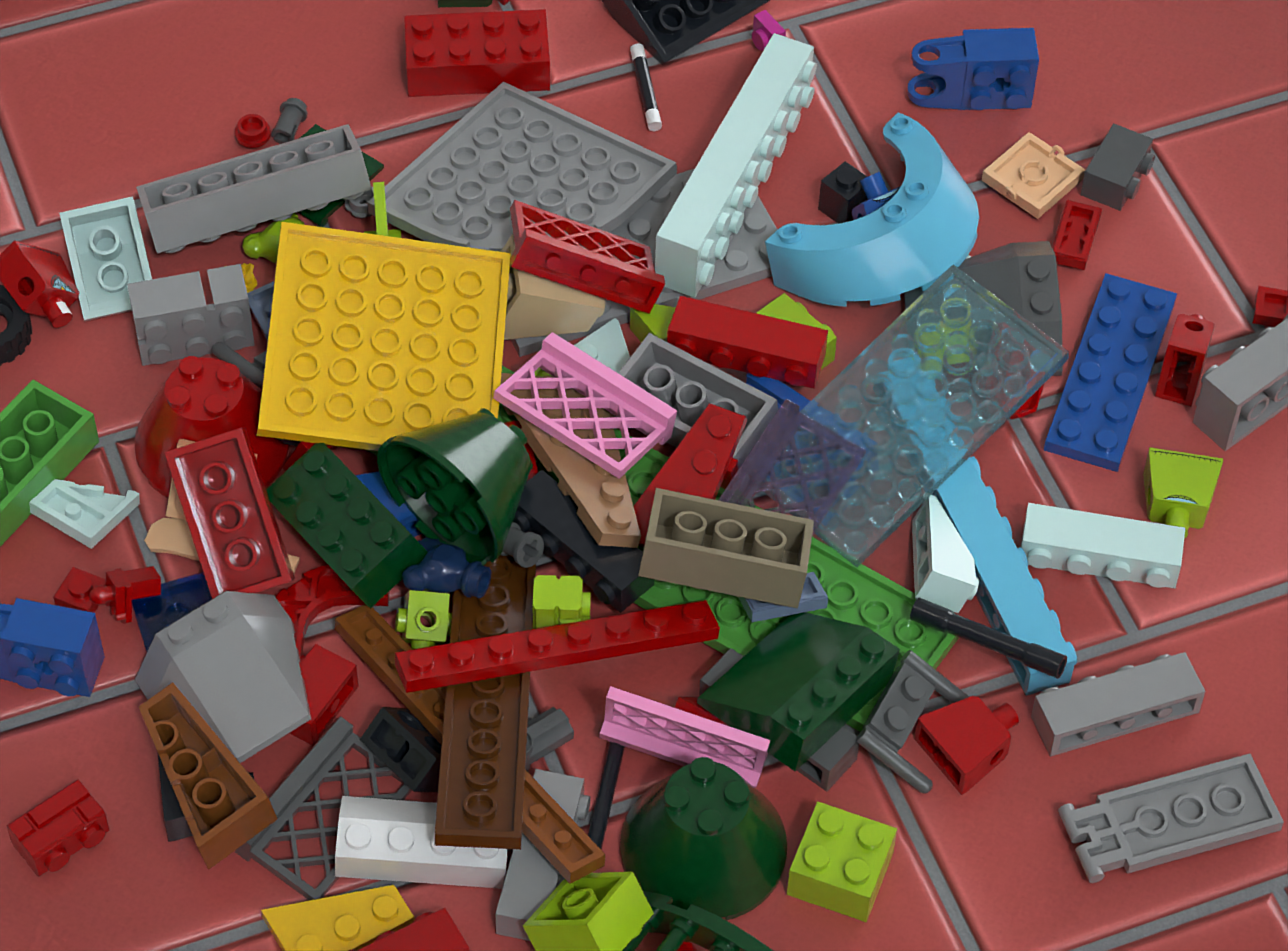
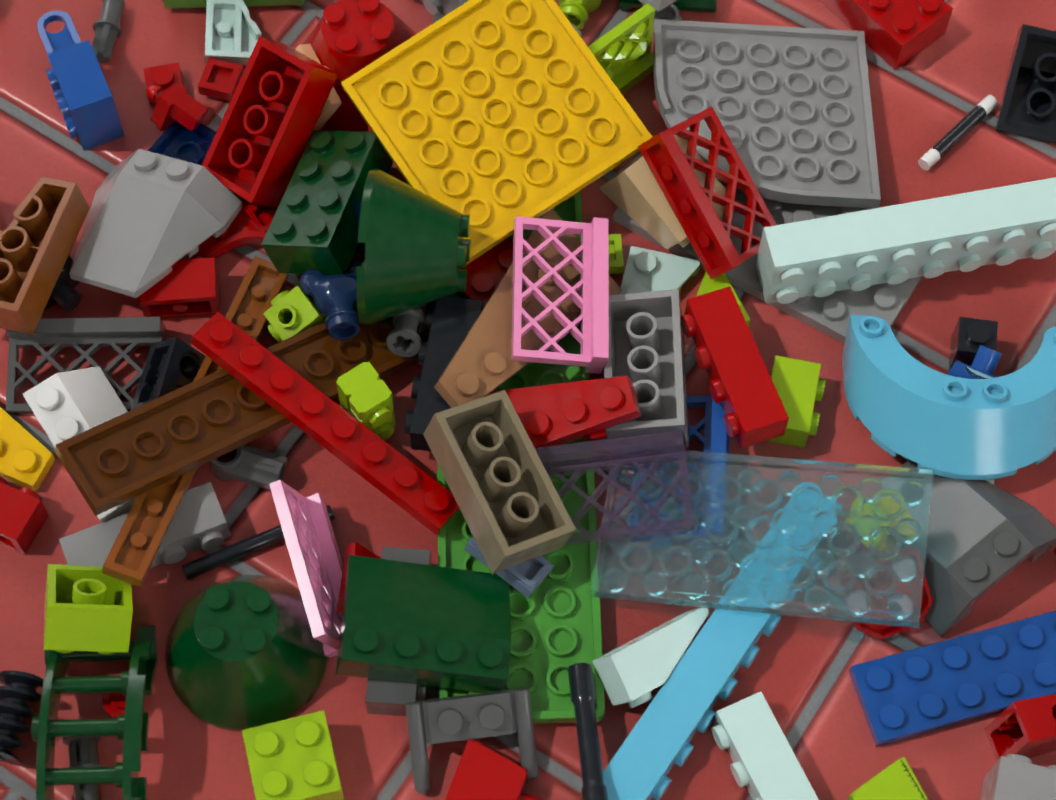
camera: 55 degrees right, 10 degrees up
none -> red plate [198,57,244,101]

